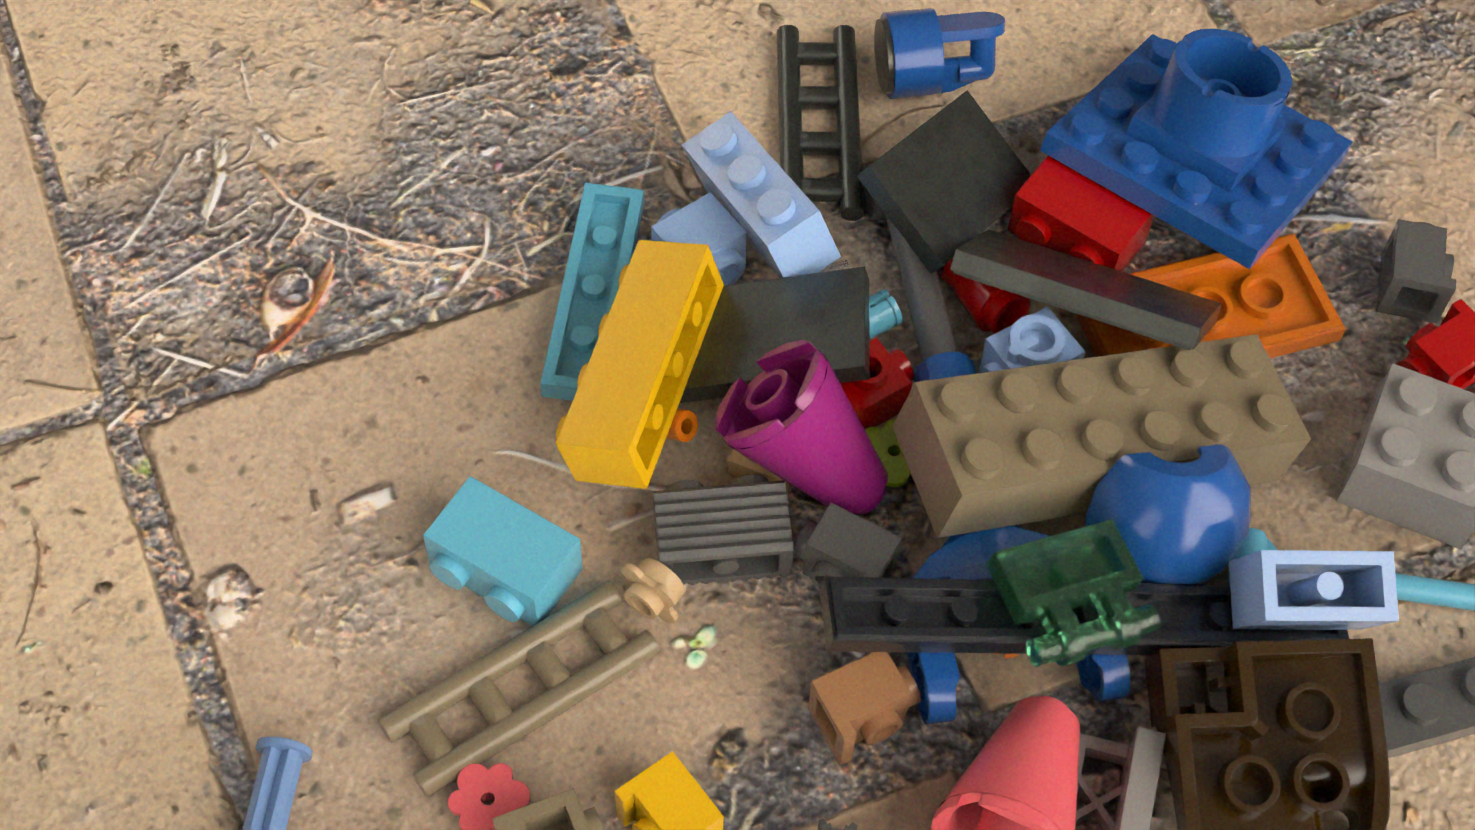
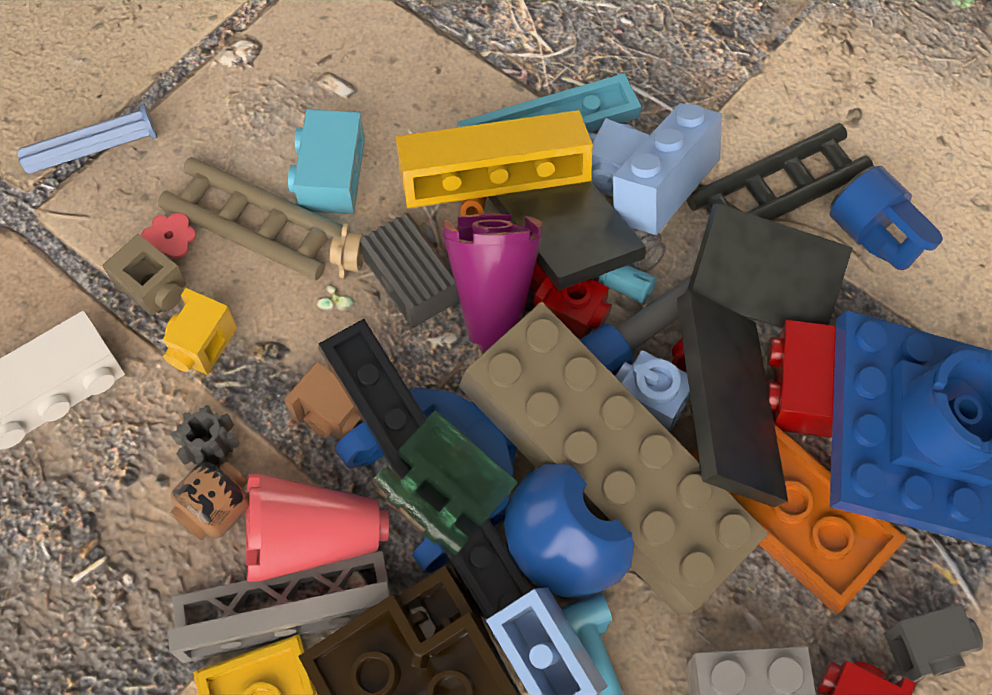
camera: 65 degrees right, 5 degrees up
dark grey brick [793,503,902,588] -> none

